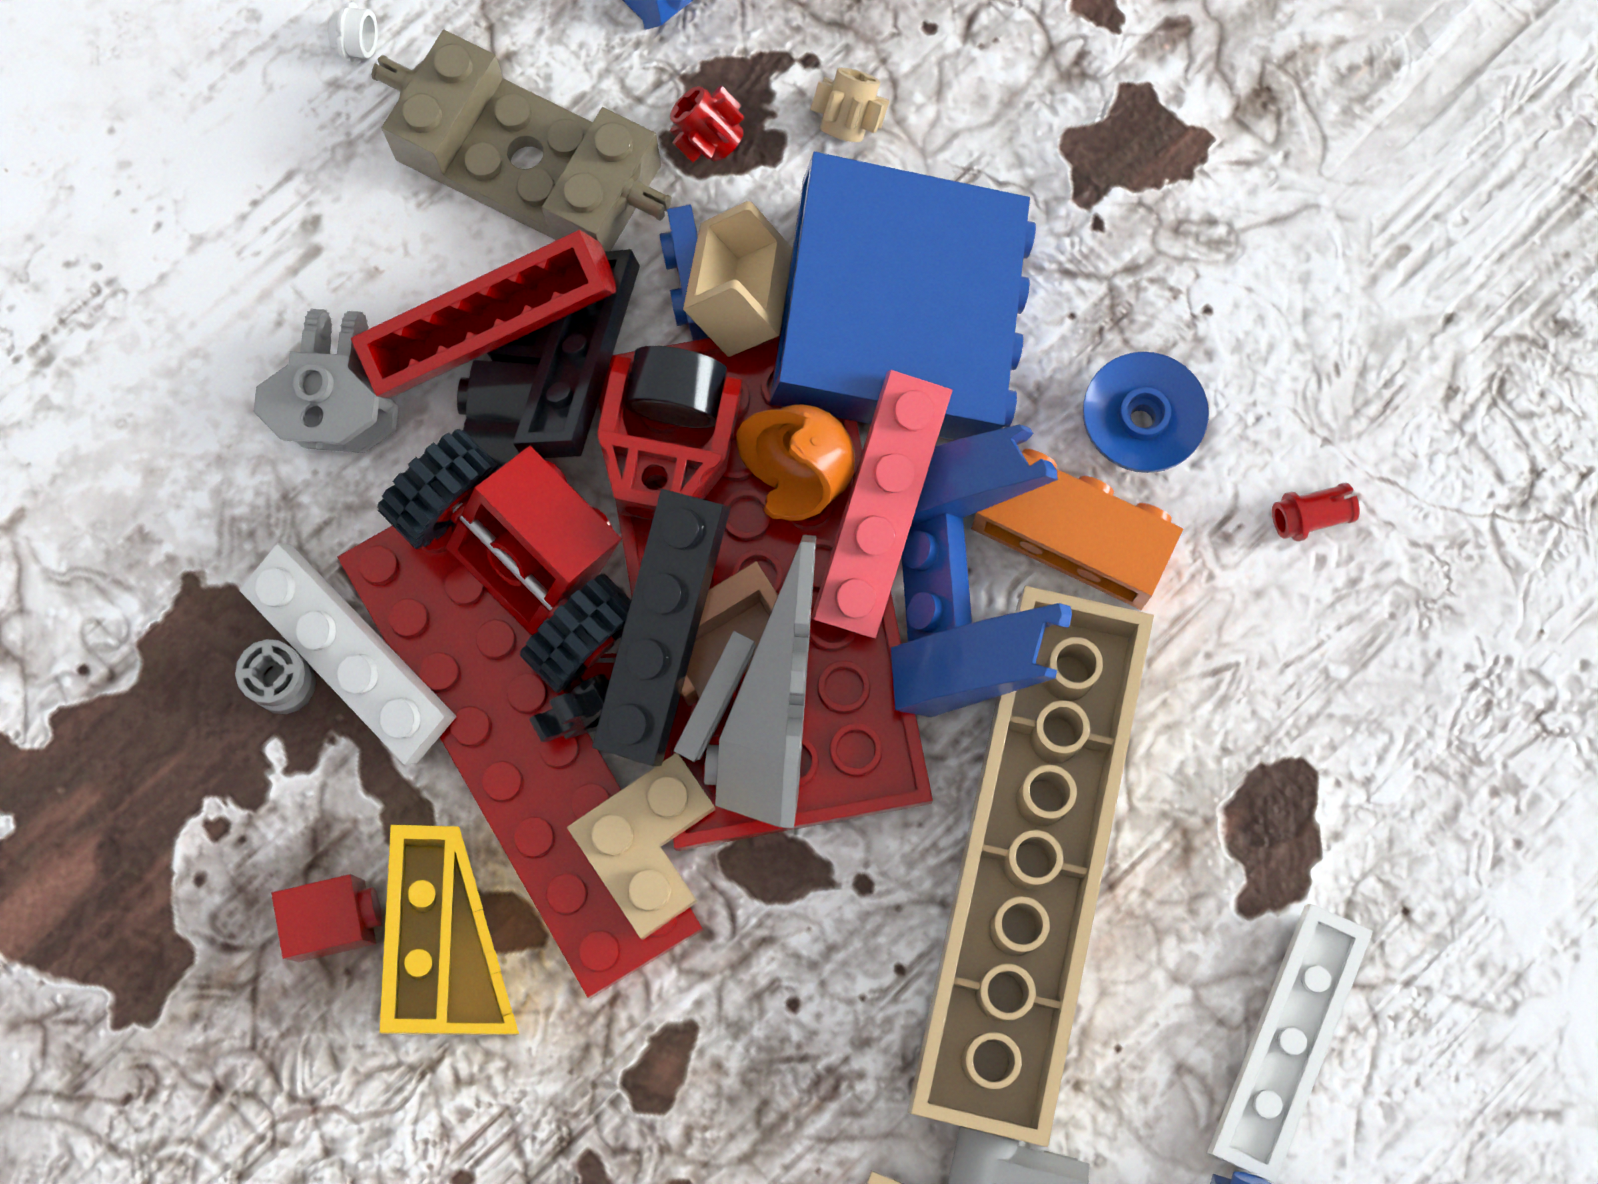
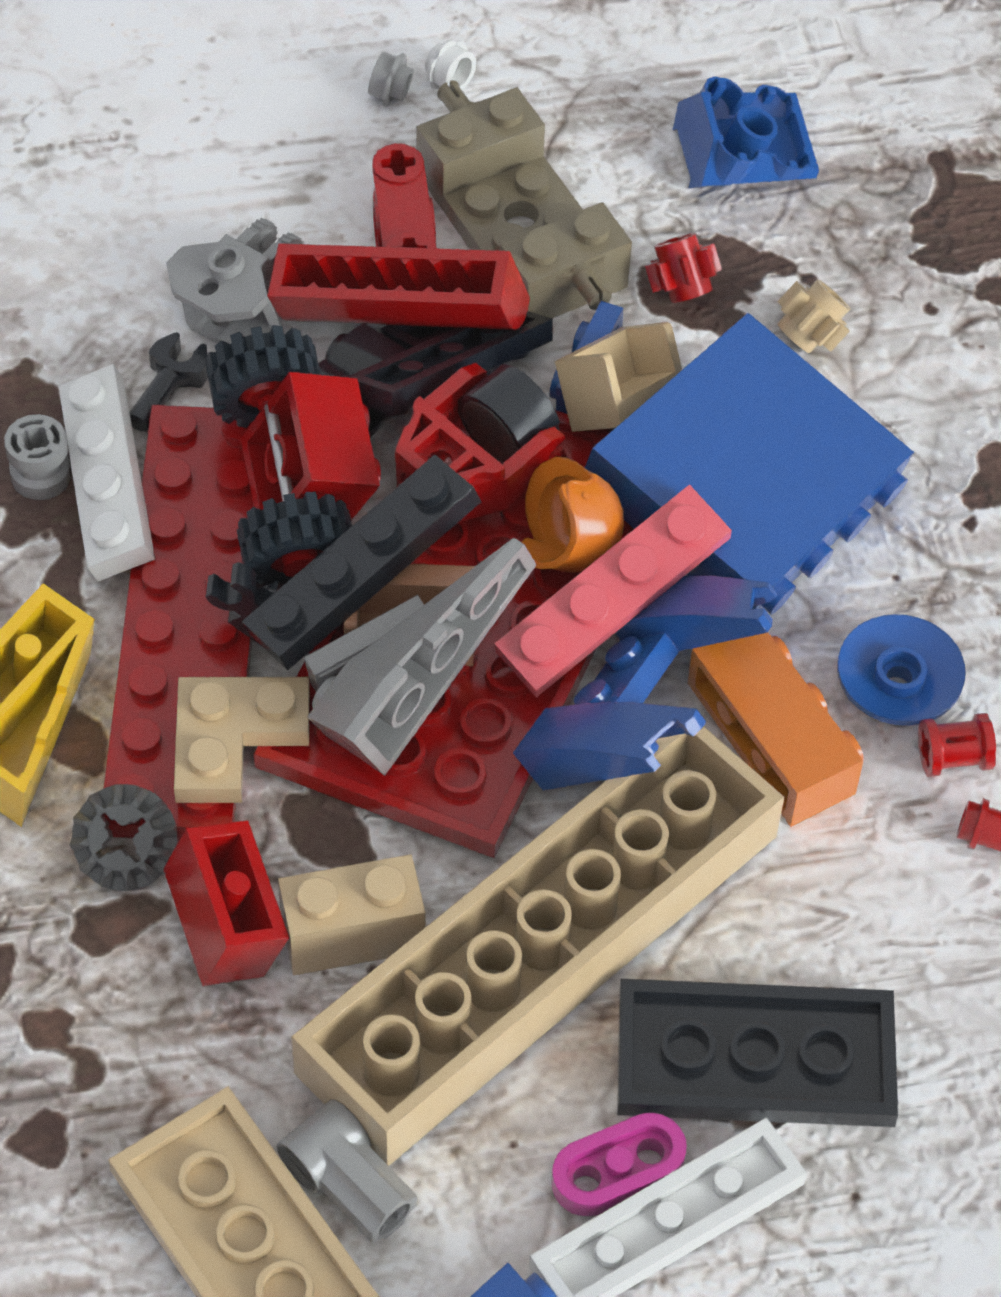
camera: 30 degrees right, 20 degrees down
none -> dark grey gear [69,784,177,891]
none -> black bar [129,332,208,432]
none -> red brick [163,820,289,986]
none -> tan brick [278,854,426,976]
none -> light grey plate [368,52,414,106]
none -> red piece [372,143,436,248]
none -> dark pink plate [551,1113,687,1217]
none -> black plate [617,979,898,1127]
none -> red bush [918,713,996,777]

